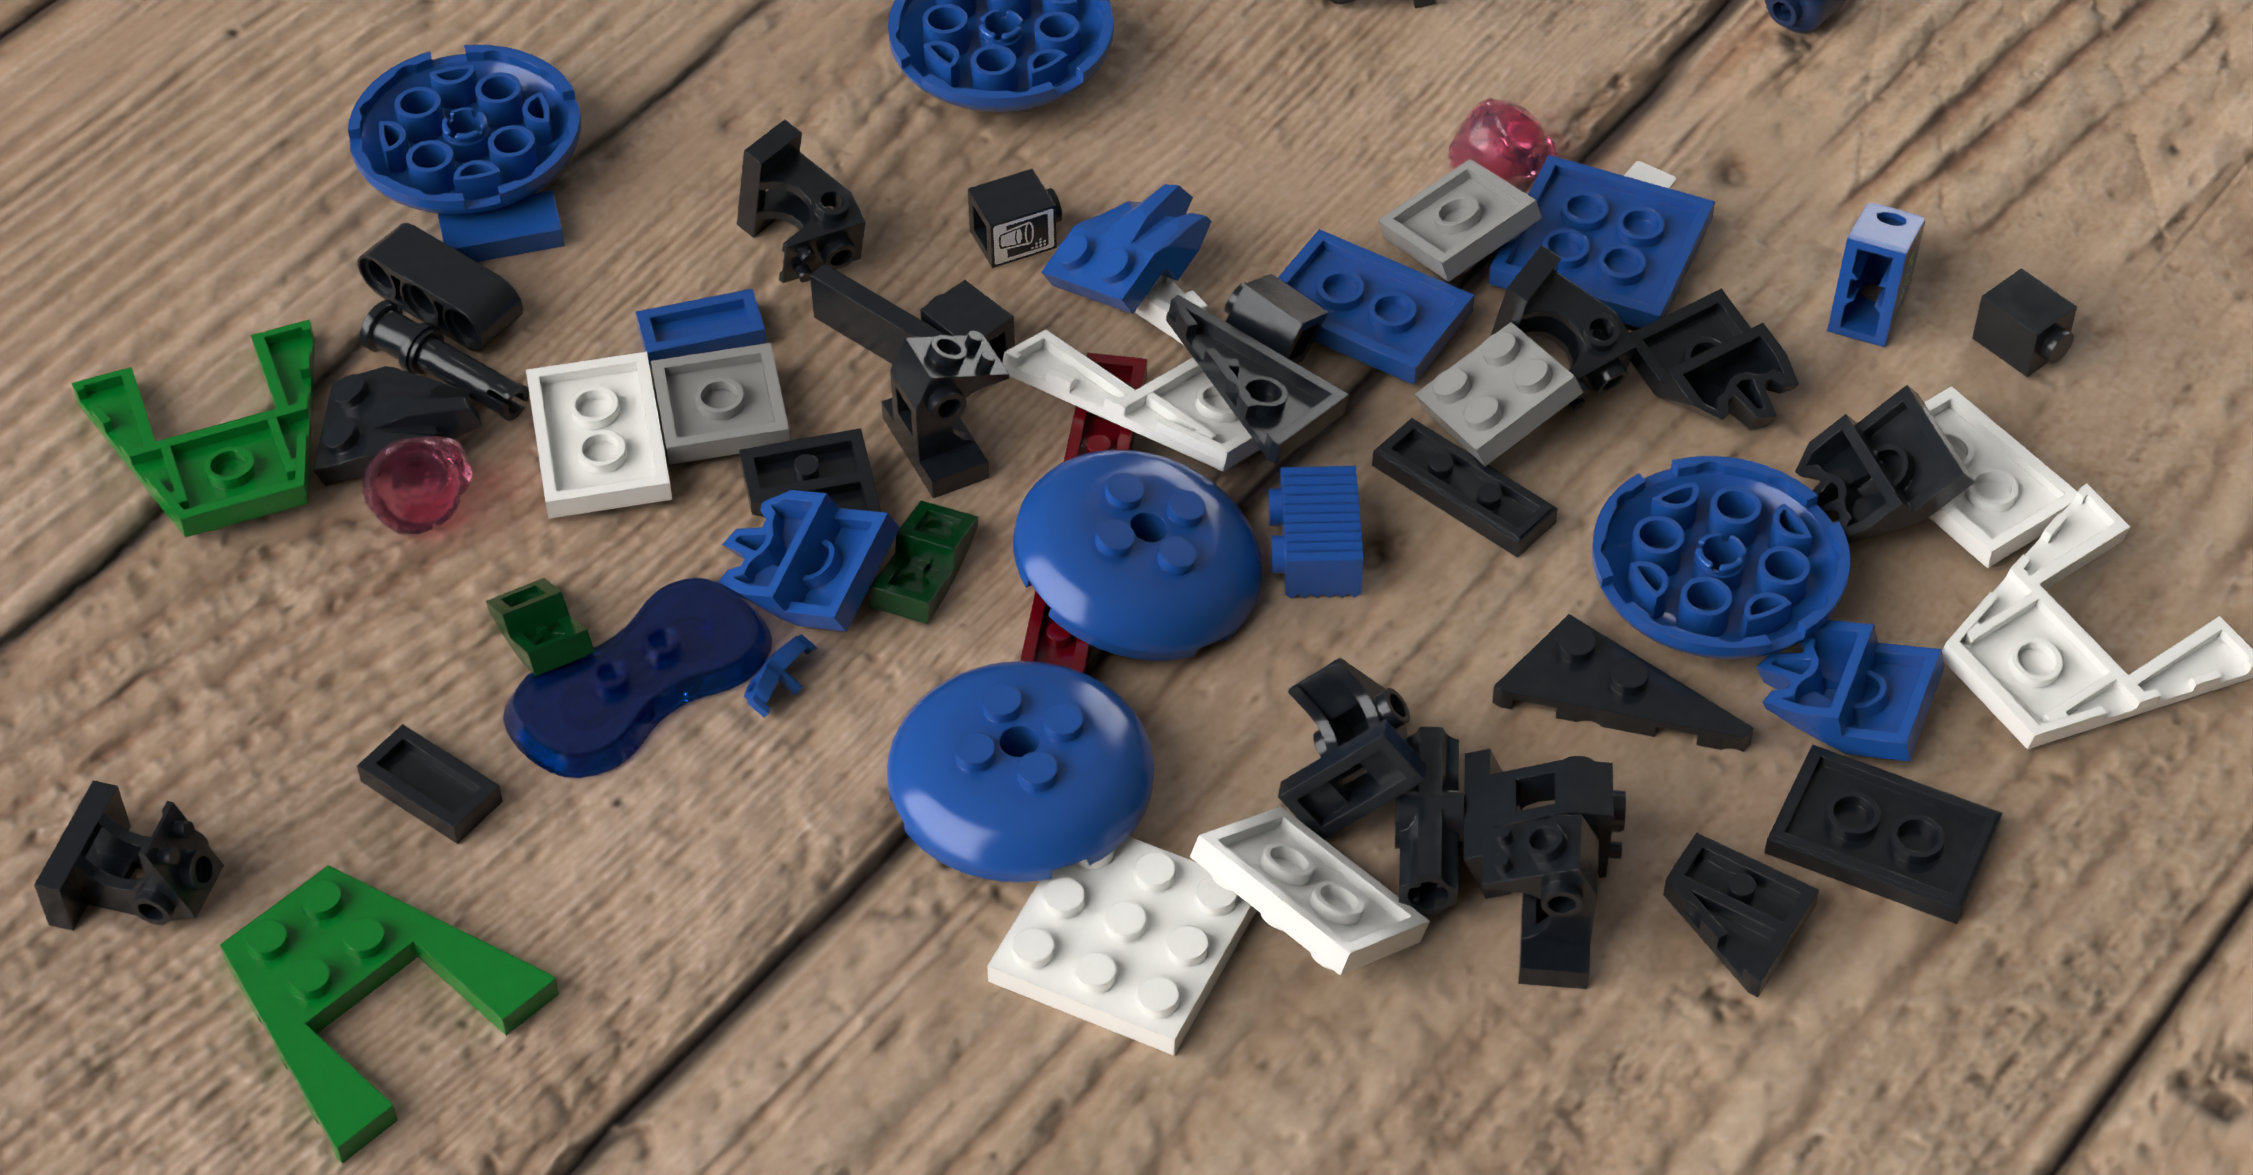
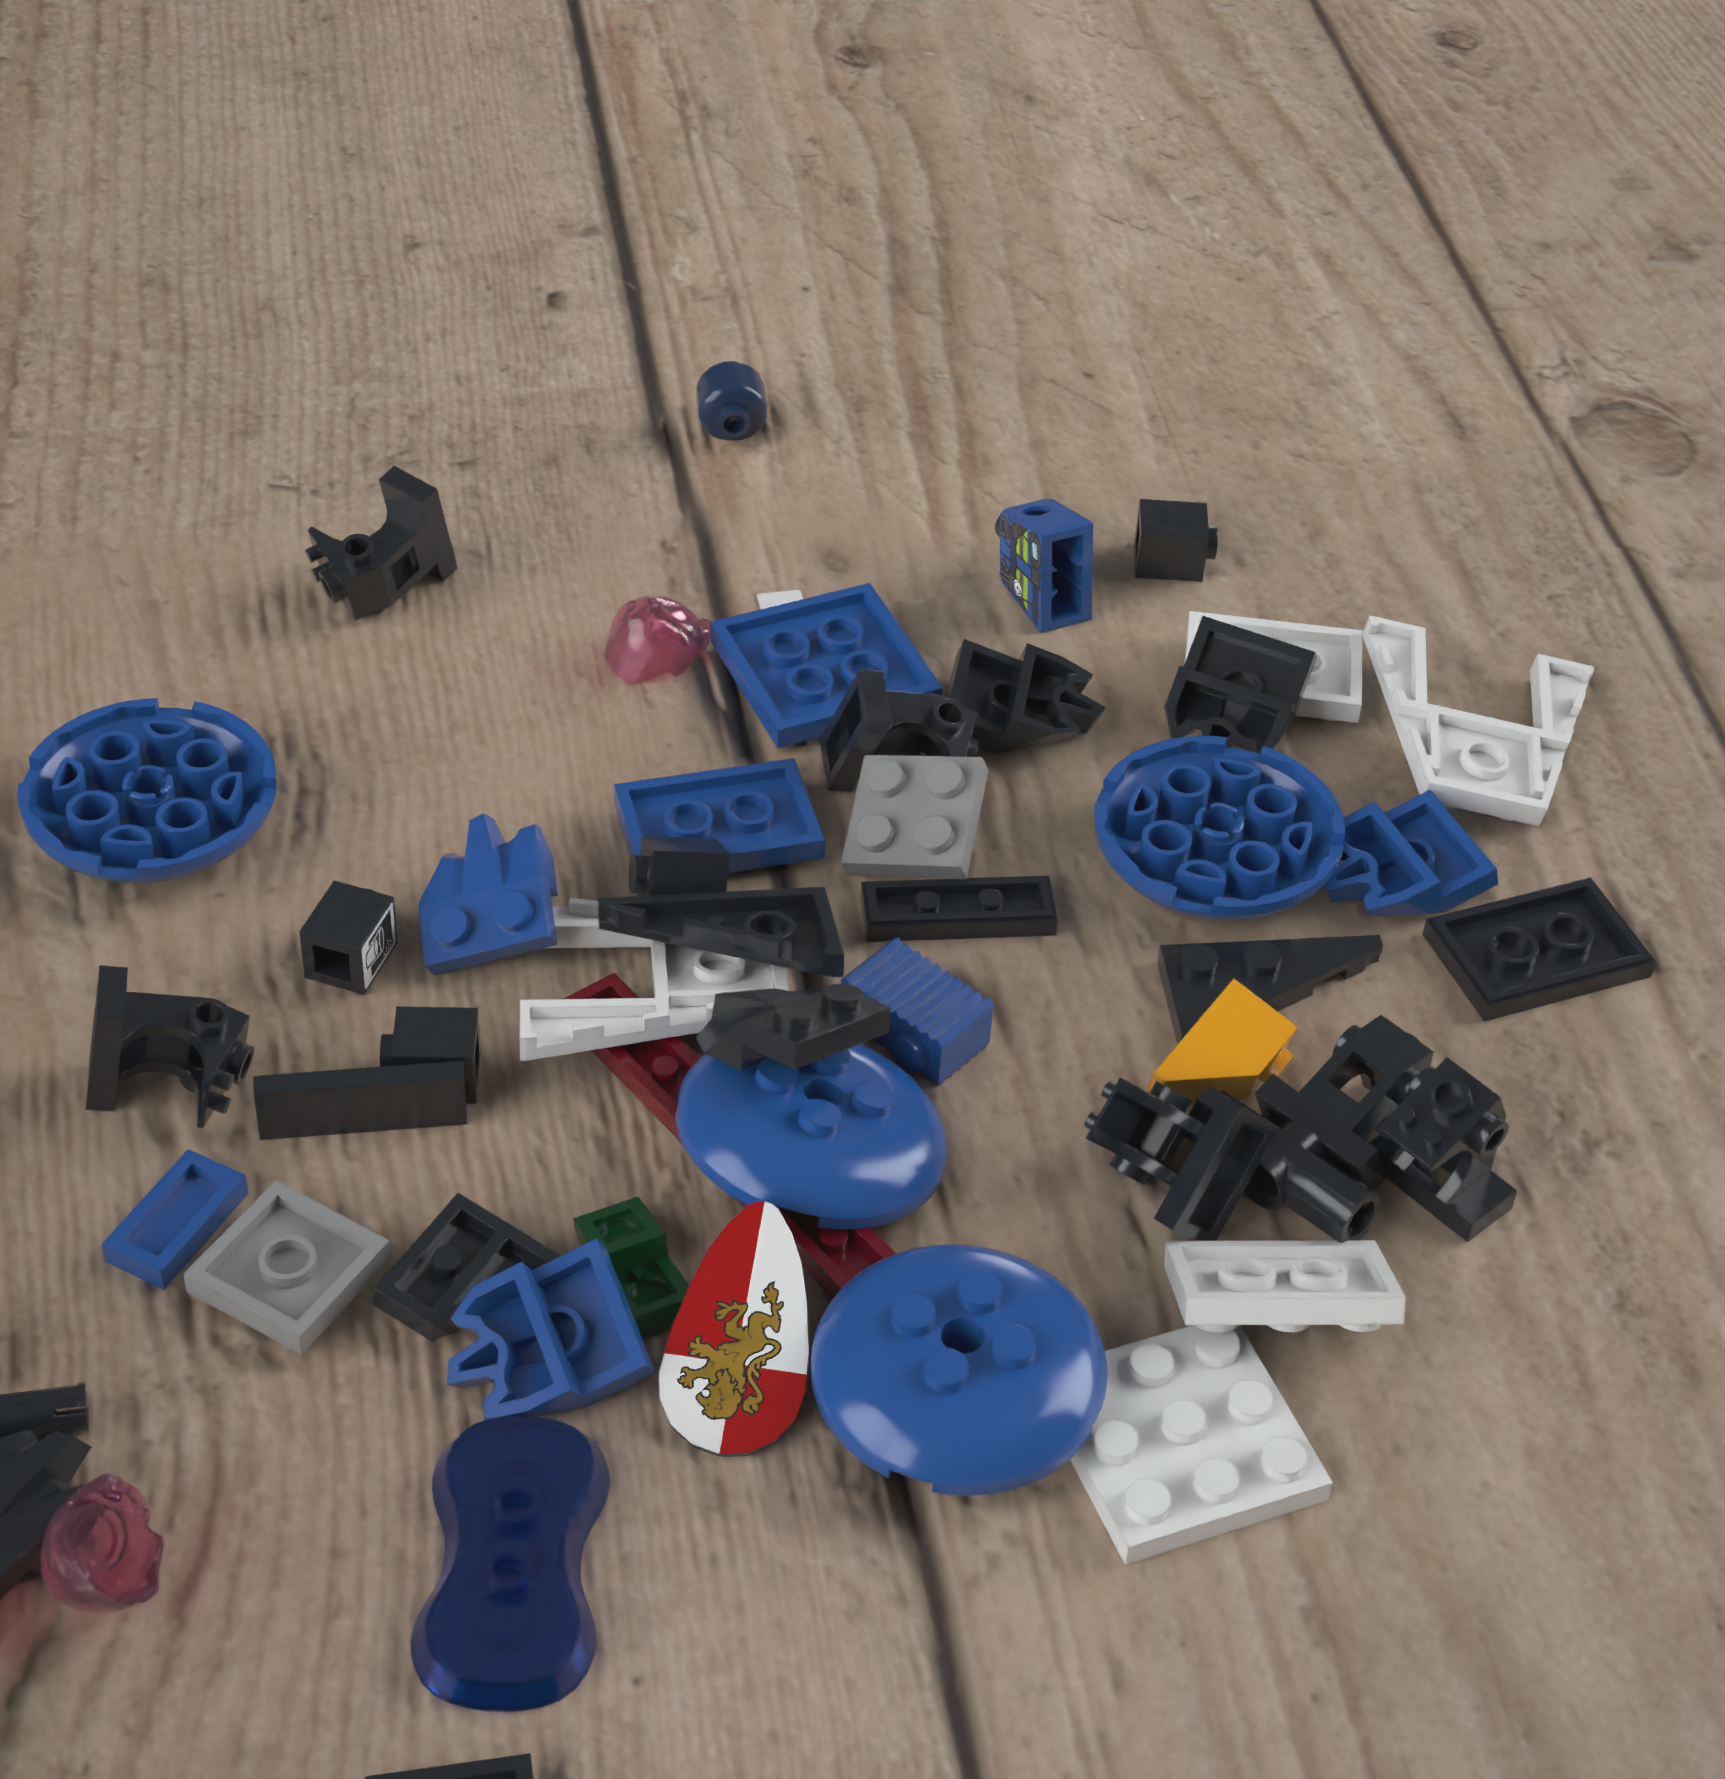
camera: 50 degrees left, 5 degrees down
dark green slope [486,578,595,677] -> none
white plate [526,352,672,519] -> none
blue piece [744,634,817,717] -> none
black tile [881,331,1010,498] -> none
light grey plate [1378,159,1542,282] -> none
black wing [1663,832,1819,997] -> none
none -> shield [659,1201,809,1457]
none -> black plate [696,984,891,1071]
none -> light orange slope [1146,979,1298,1103]

